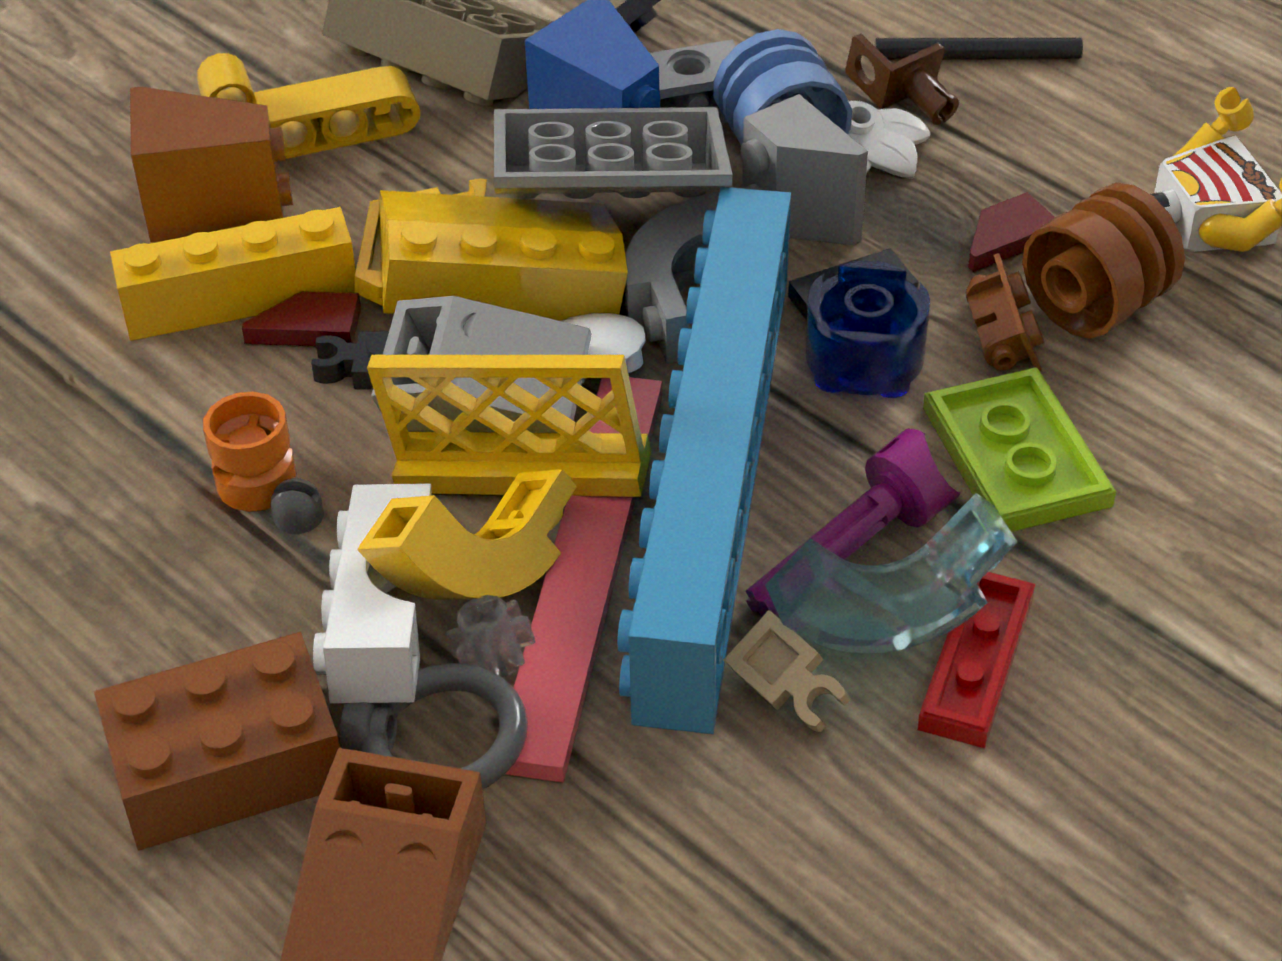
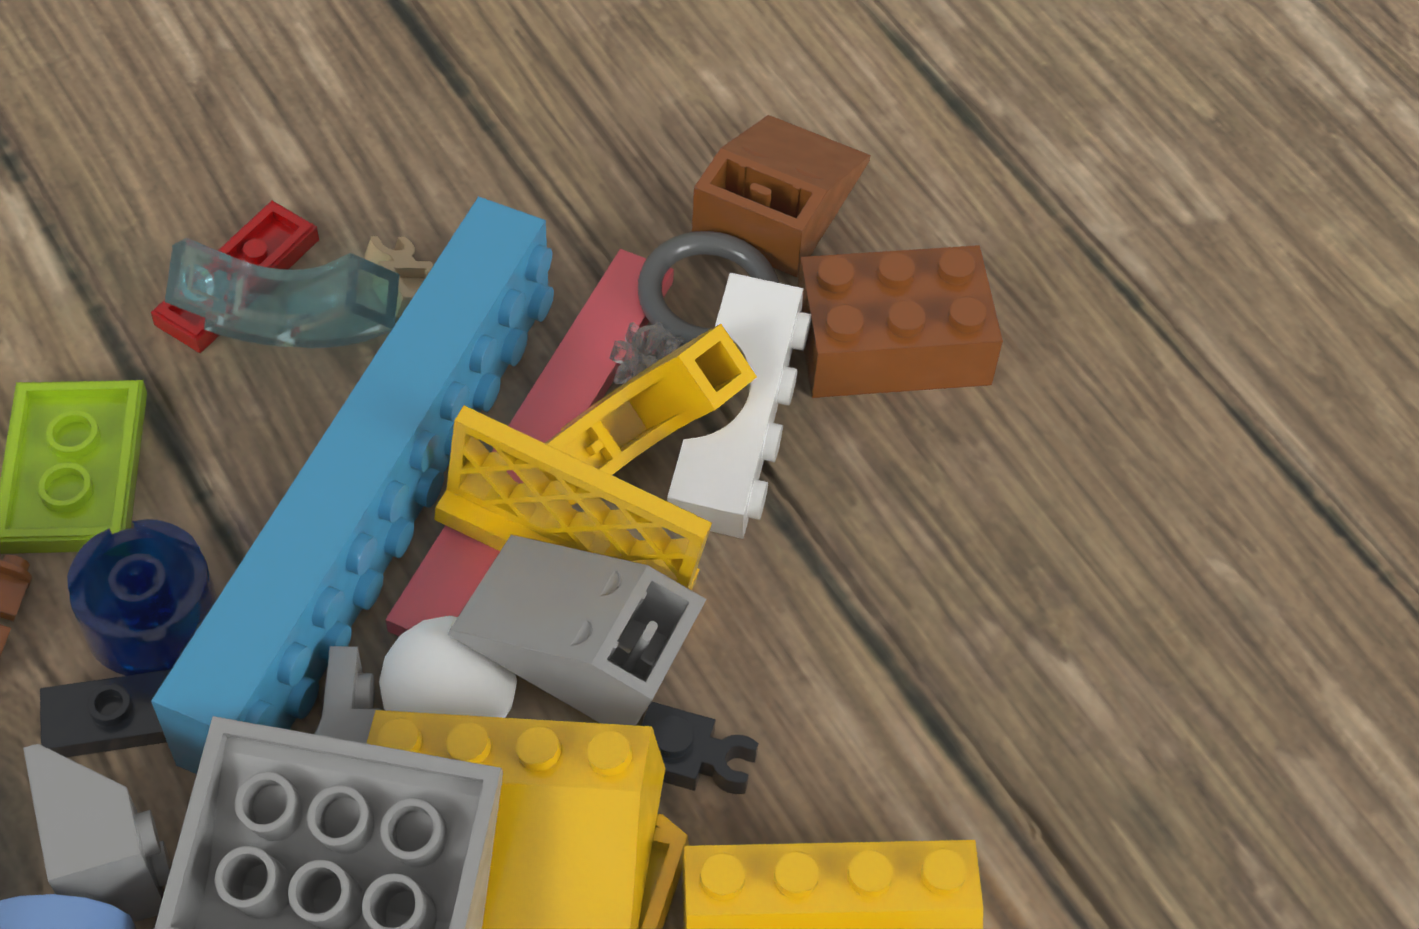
camera: 170 degrees left, 10 degrees up
orange wheel [203,391,297,512] -> none
dark red tile [242,291,361,346] -> none
dark grey hinge [271,477,324,534] -> none
magenta piece [745,428,961,617] -> none

